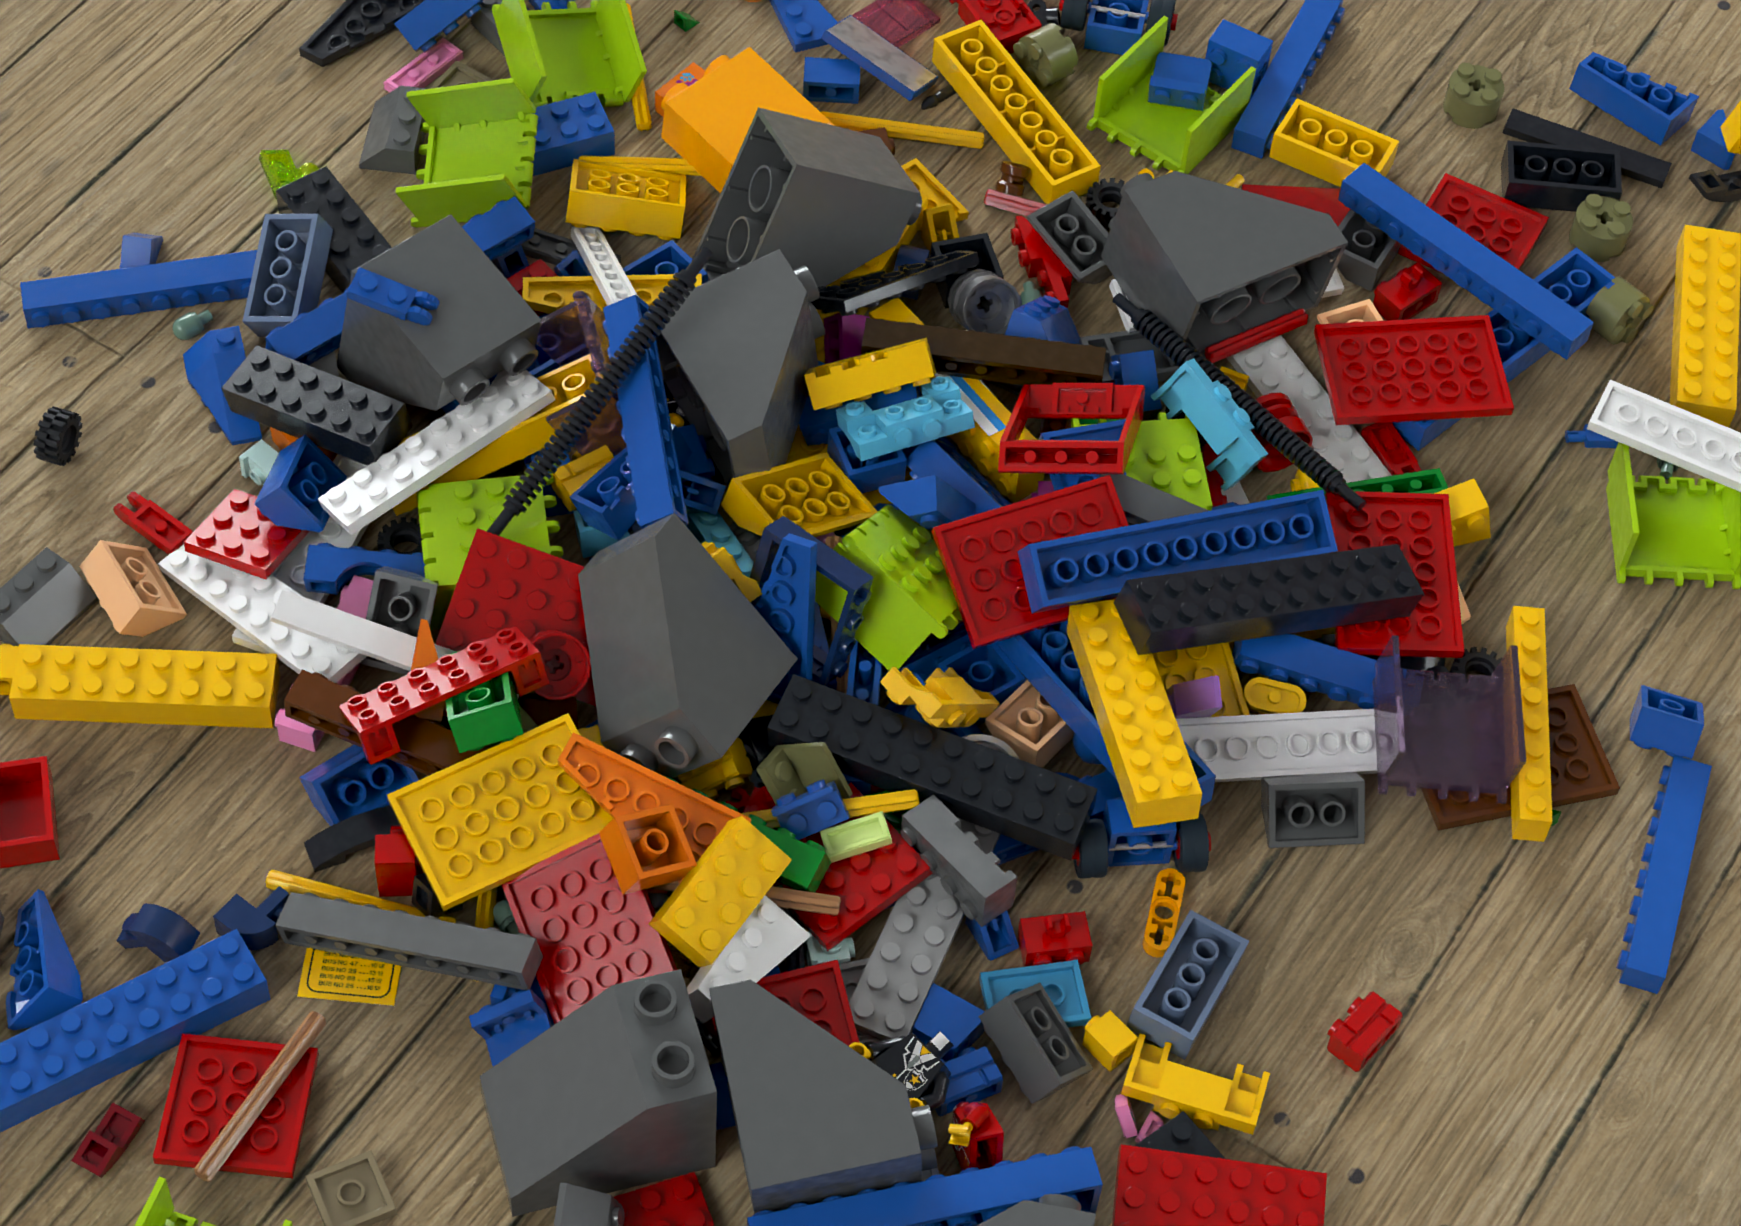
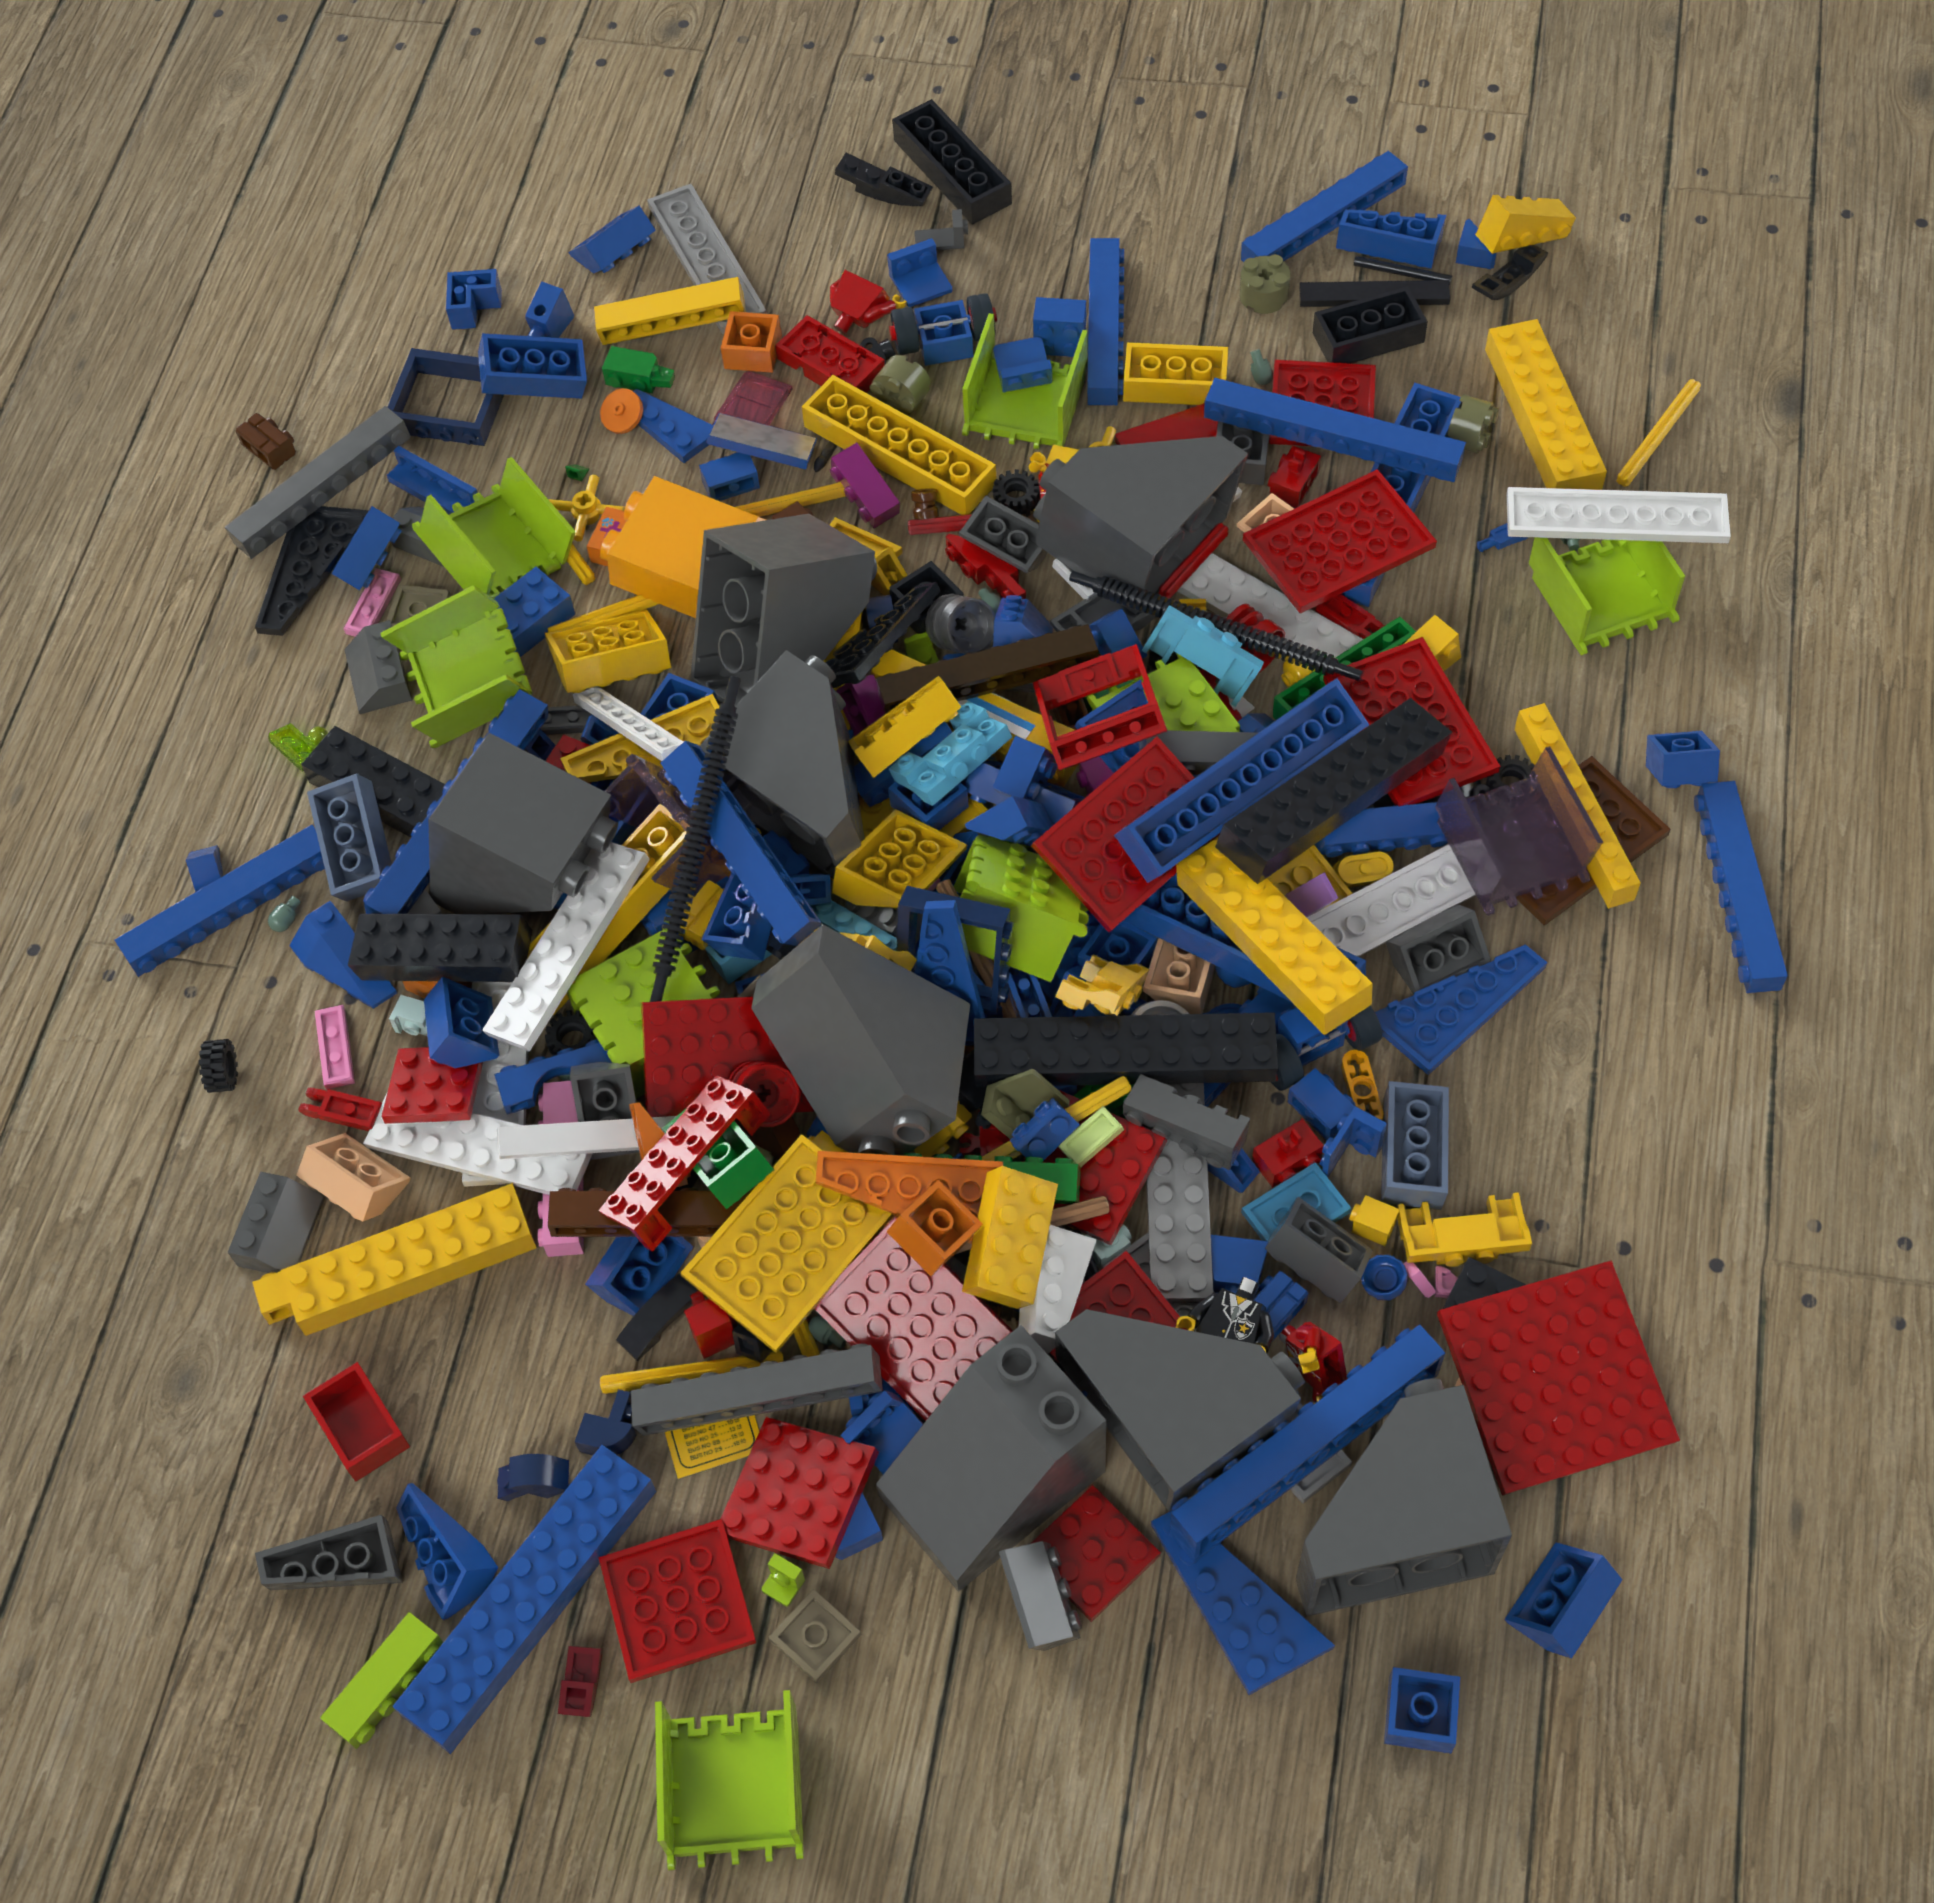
camera: 15 degrees left, 5 degrees up
medium nougat axle [194,1011,326,1182] -> none
blue hinge [346,267,440,326] -> none
red brick [1327,991,1403,1072] -> none
olive brick [1569,194,1633,262] -> none
none -> bright pink tile [315,1005,355,1090]
none -> yellow bar [548,475,625,542]
none -> red plate [716,1417,879,1569]
none -> lime bracket [762,1553,805,1607]
none -> magenta brick [830,443,900,529]
none -> blue slope [836,1492,883,1560]
none -> lime bracket [904,632,939,665]
none -> blue brick [992,736,1057,800]
none -> blue brick [1241,151,1408,262]
none -> sand green cylinder [1250,349,1273,385]
none -> blue brick [1287,1068,1356,1140]
none -> blue bracket [1320,1106,1387,1177]
none -> black bar [1354,256,1452,285]
none -> blue hair [1361,1255,1408,1301]
none -> blue wing [1375,944,1547,1075]

